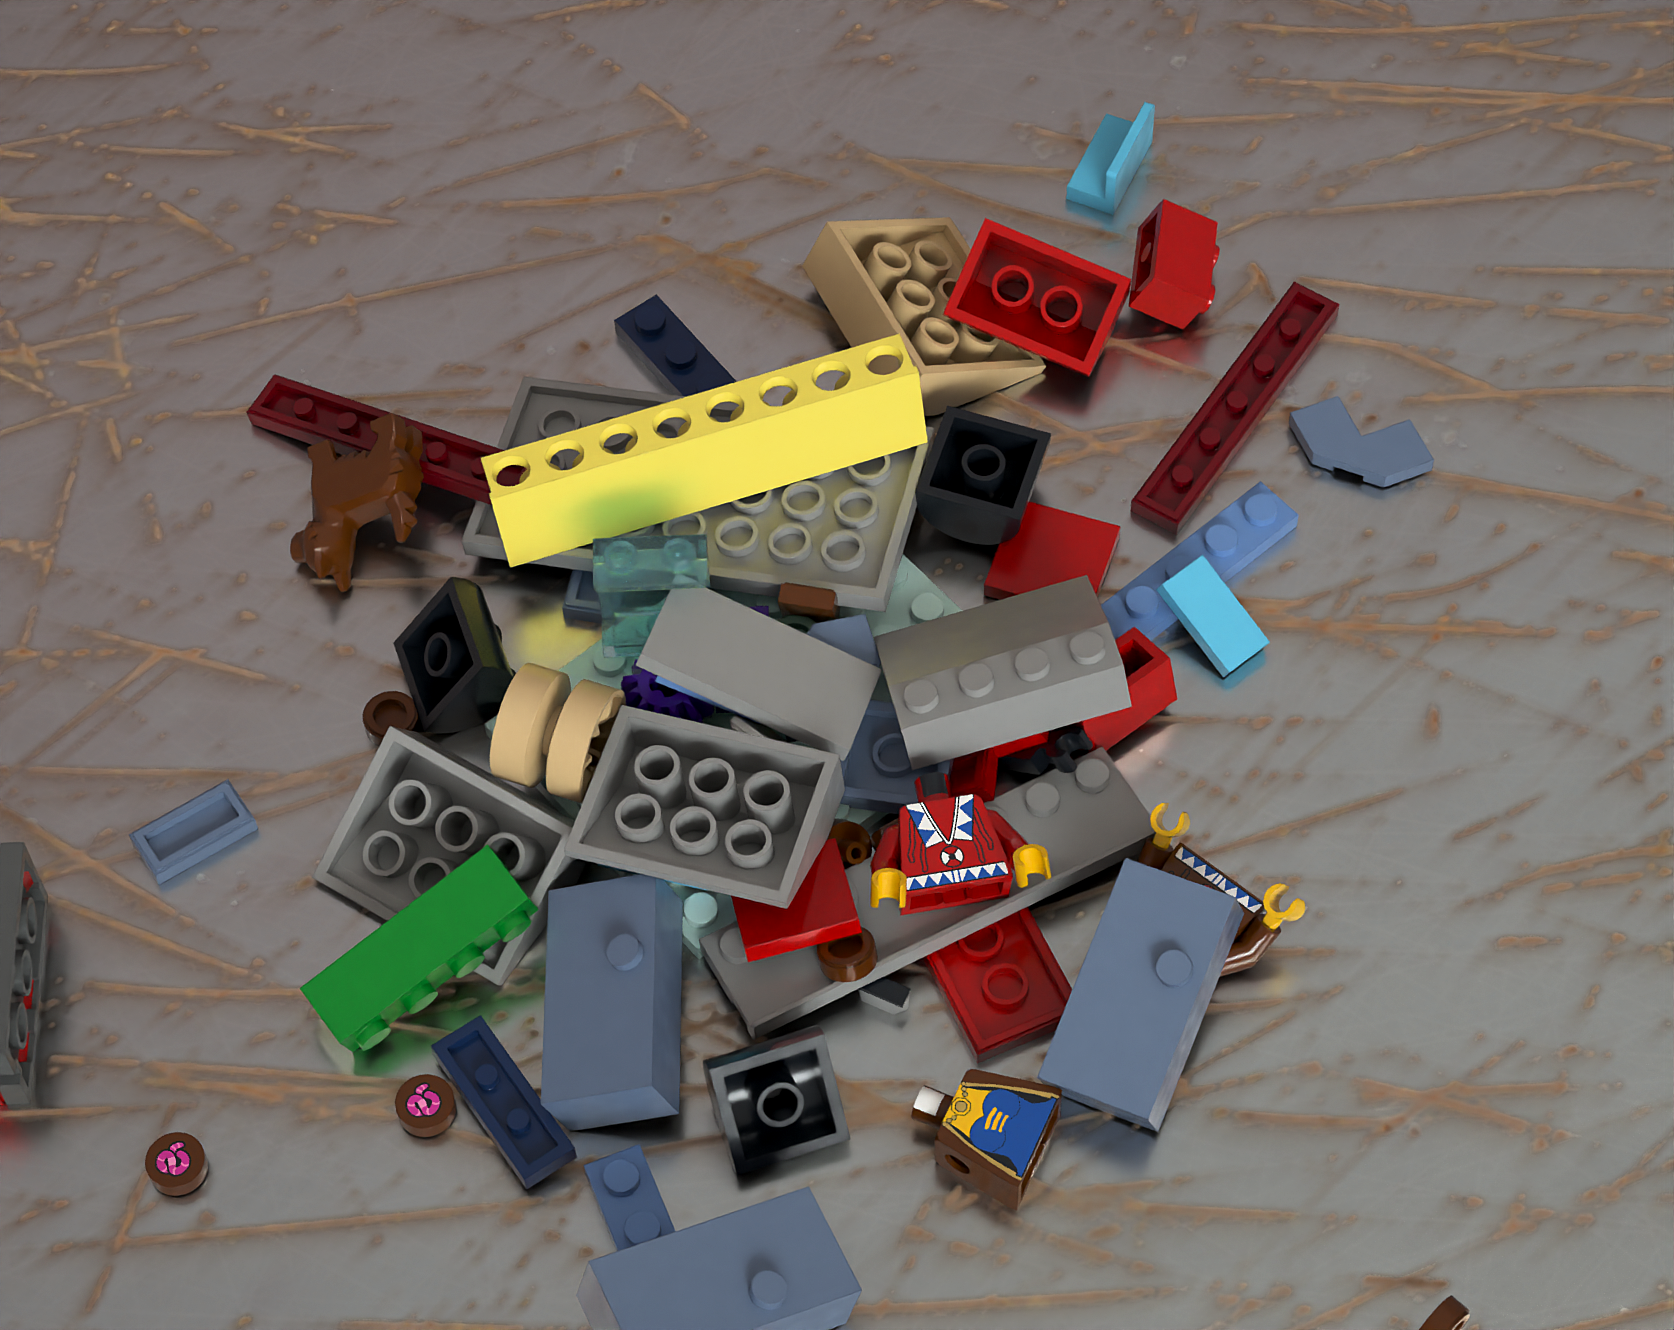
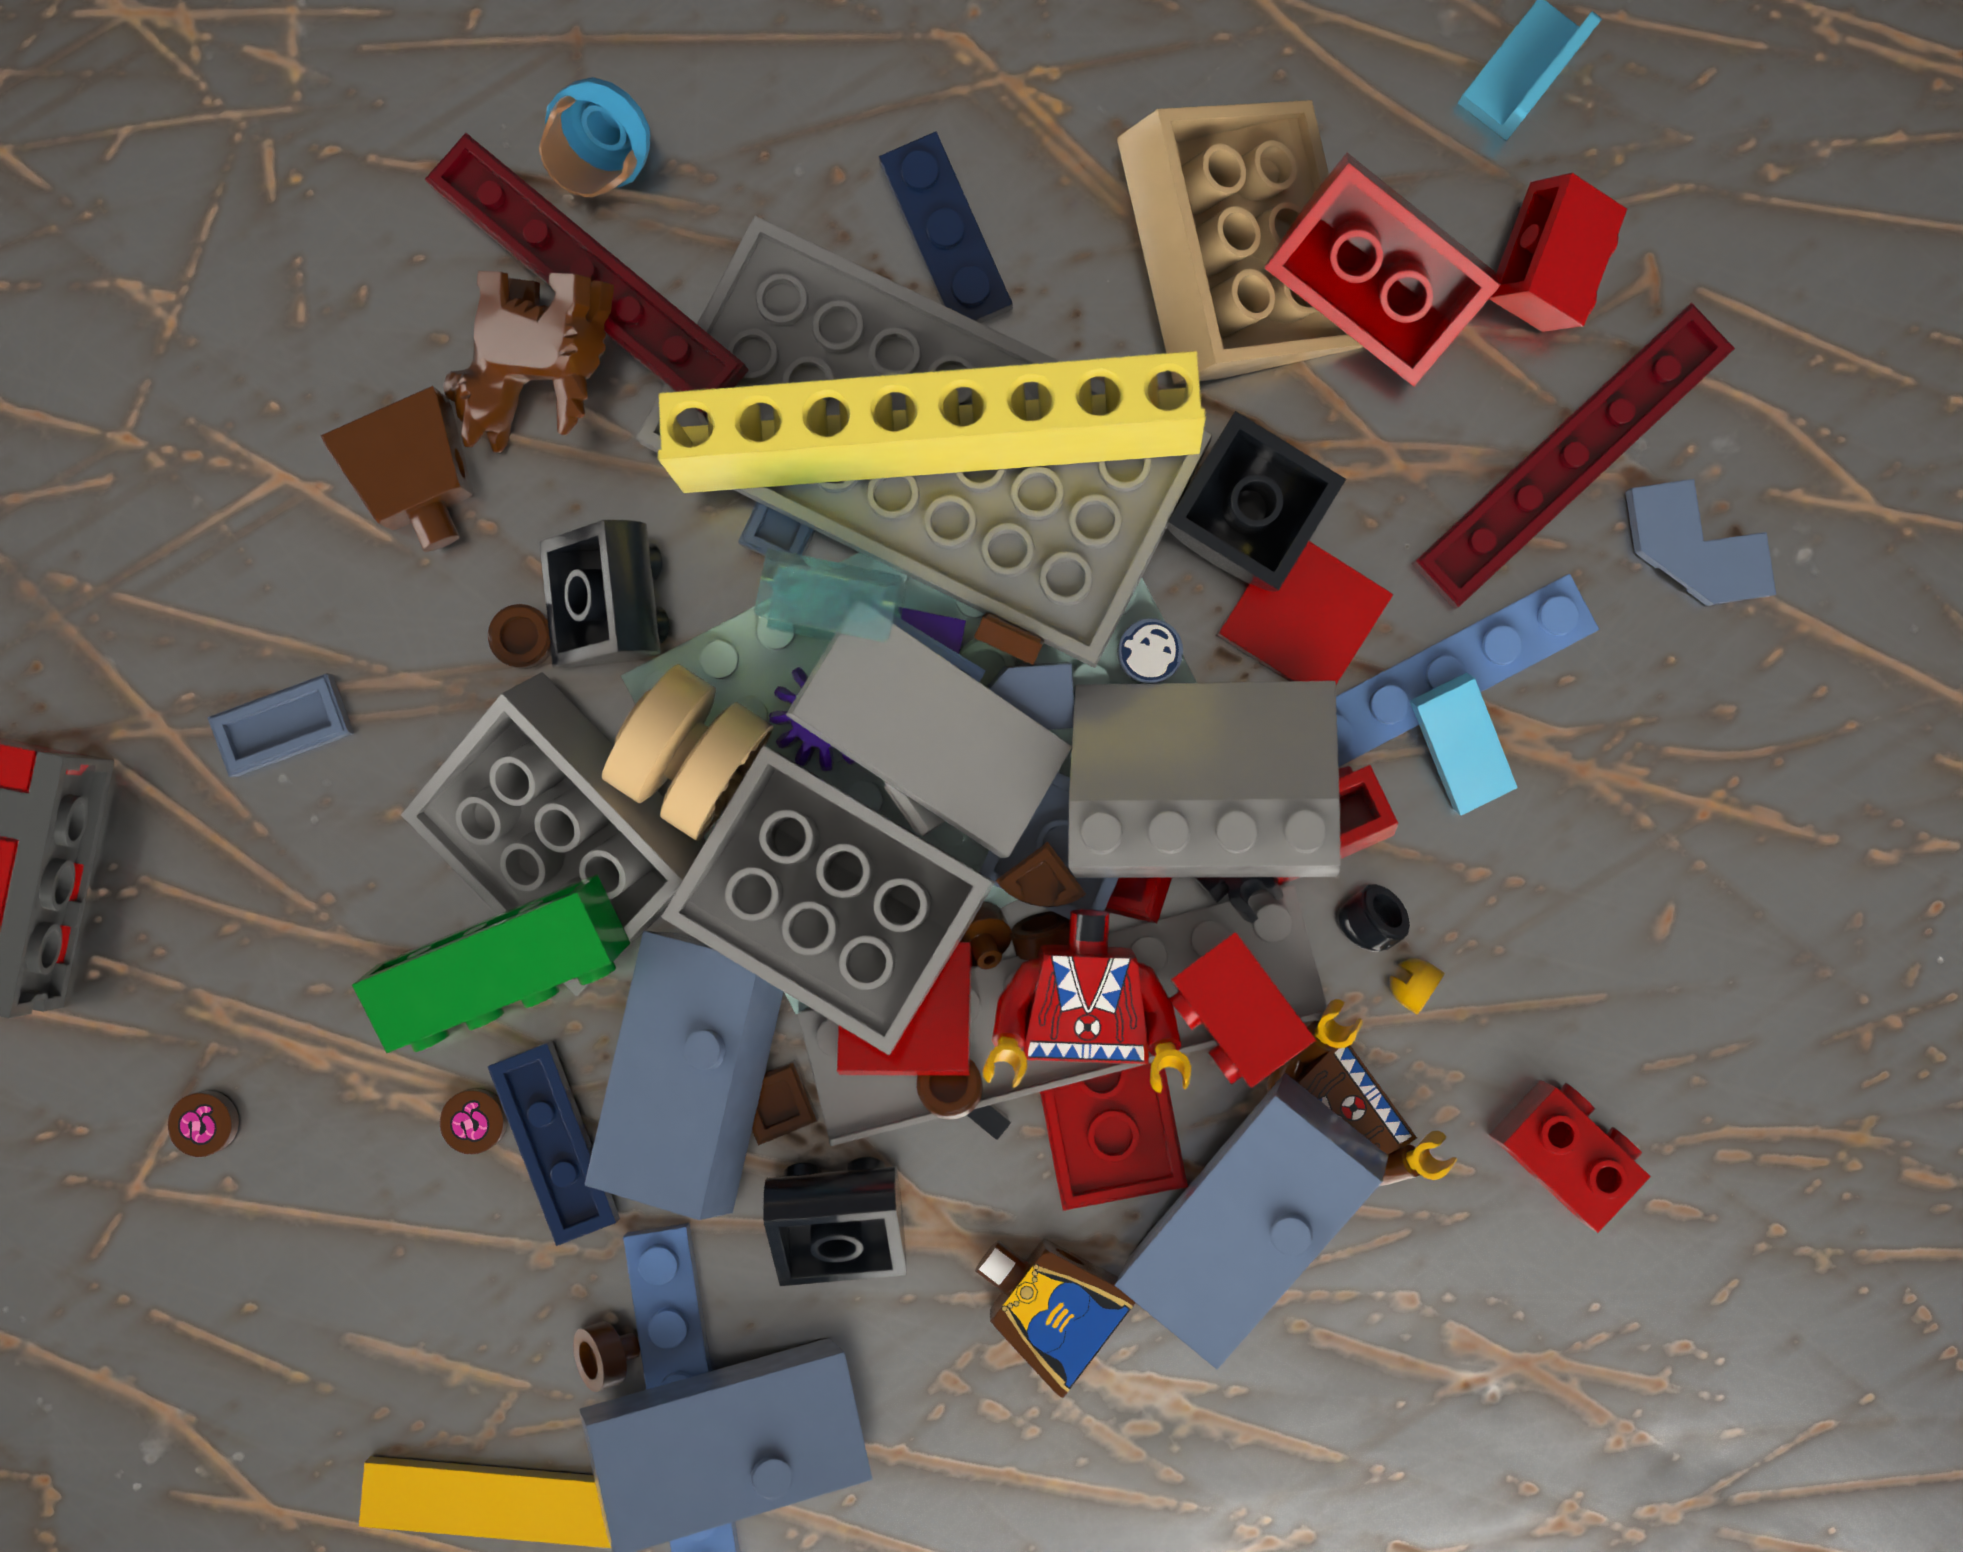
camera: 10 degrees right, 30 degrees up
none -> reddish brown torso [321,386,473,552]
none -> dark azure piece [539,77,650,197]
none -> reddish brown tile [573,1321,640,1392]
none -> reddish brown tile [752,1060,819,1146]
none -> reddish brown tile [995,842,1086,907]
none -> tile [1117,619,1183,684]
none -> red brick [1168,932,1316,1088]
none -> black tile [1337,884,1410,952]
none -> yellow hinge [1389,958,1445,1015]
none -> red brick [1489,1080,1651,1233]

